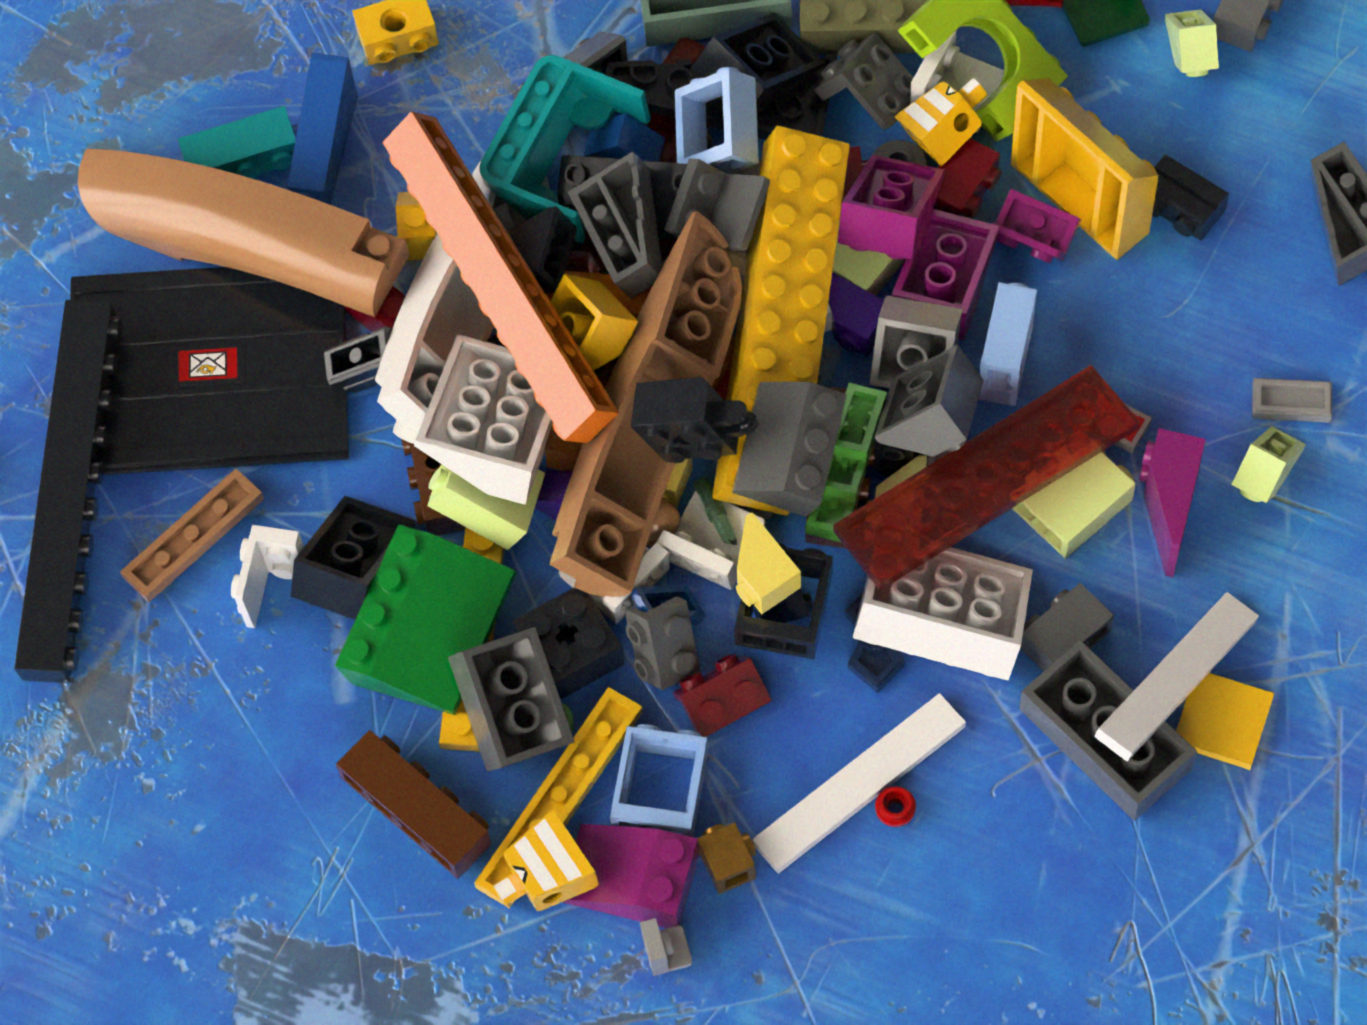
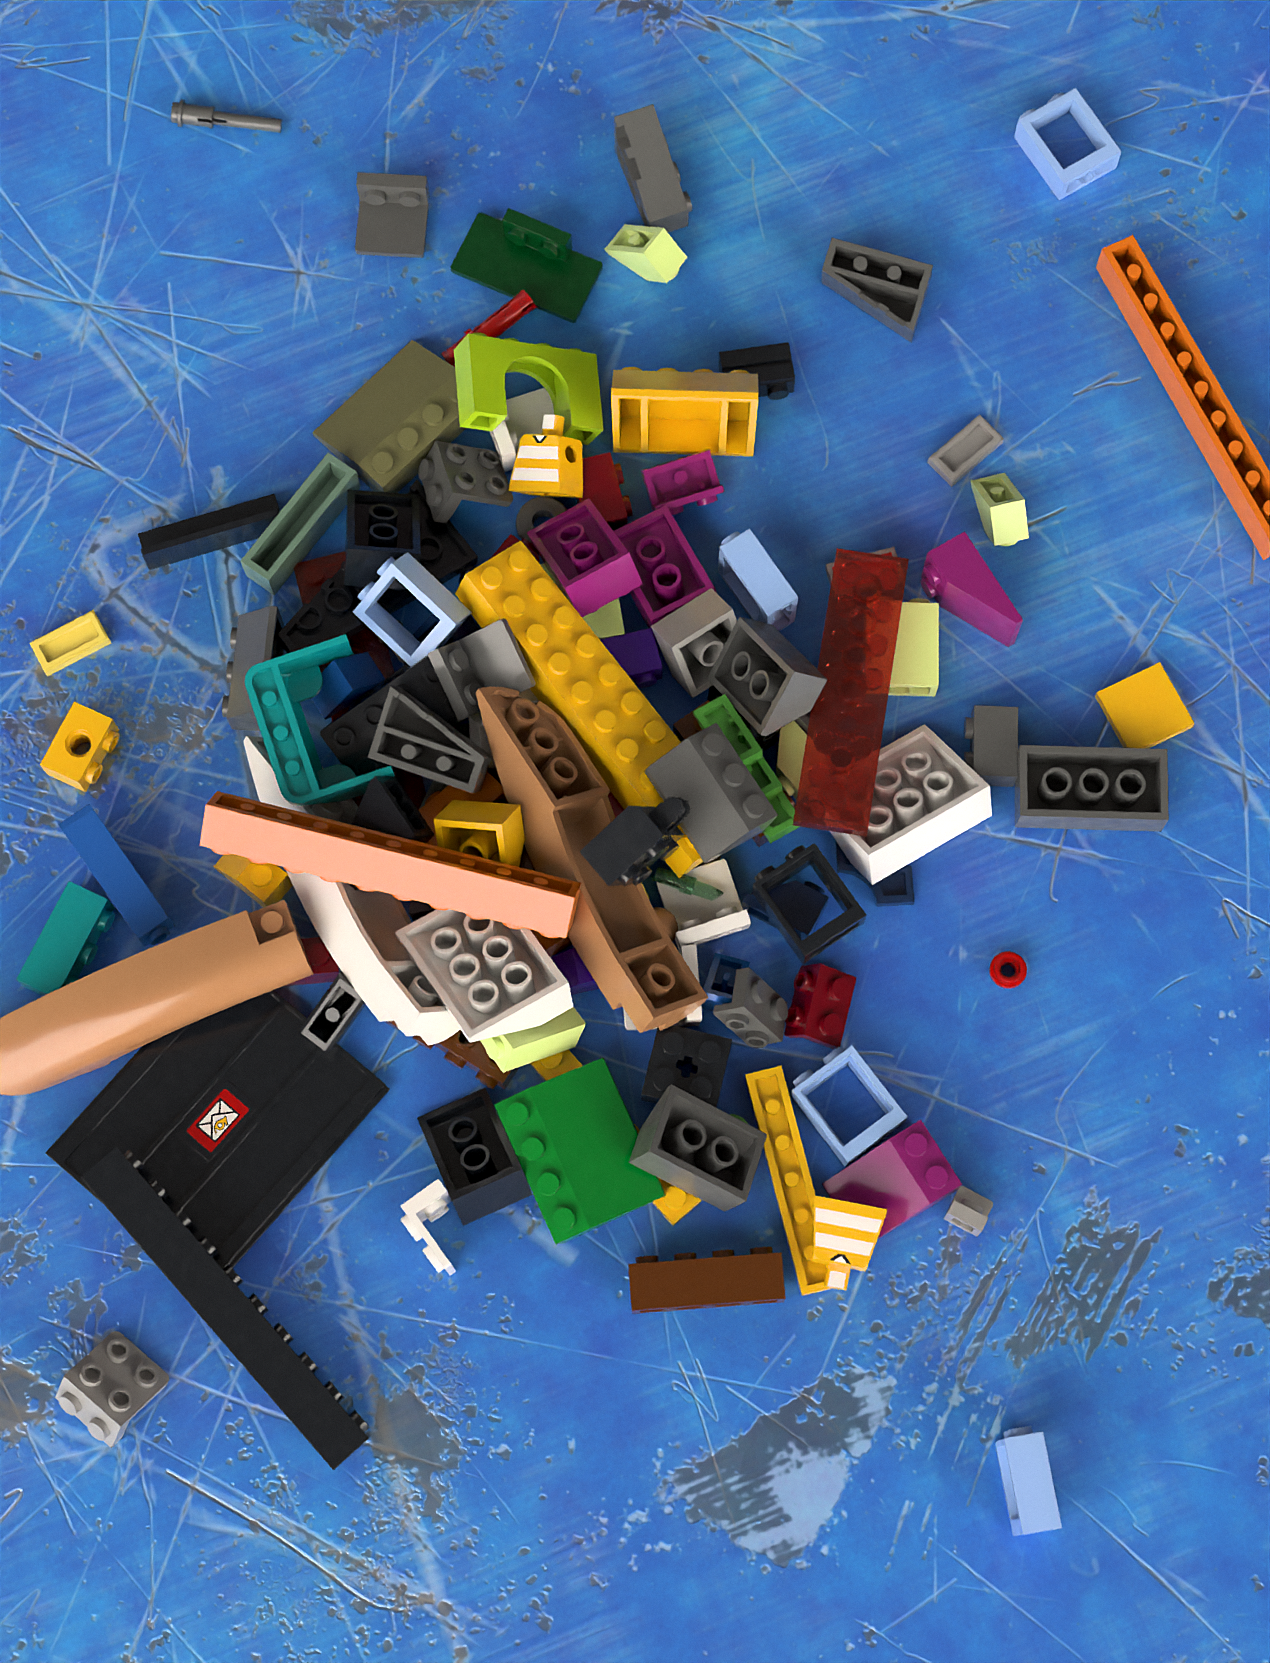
camera: 50 degrees left, 10 degrees up
medium nougat plate [120,468,264,602] -> none
pearl gold brick [698,822,756,895] -> none
light yellow slope [736,512,801,614] -> none
white tile [752,693,966,874] -> none
white tile [1094,592,1259,761] -> none

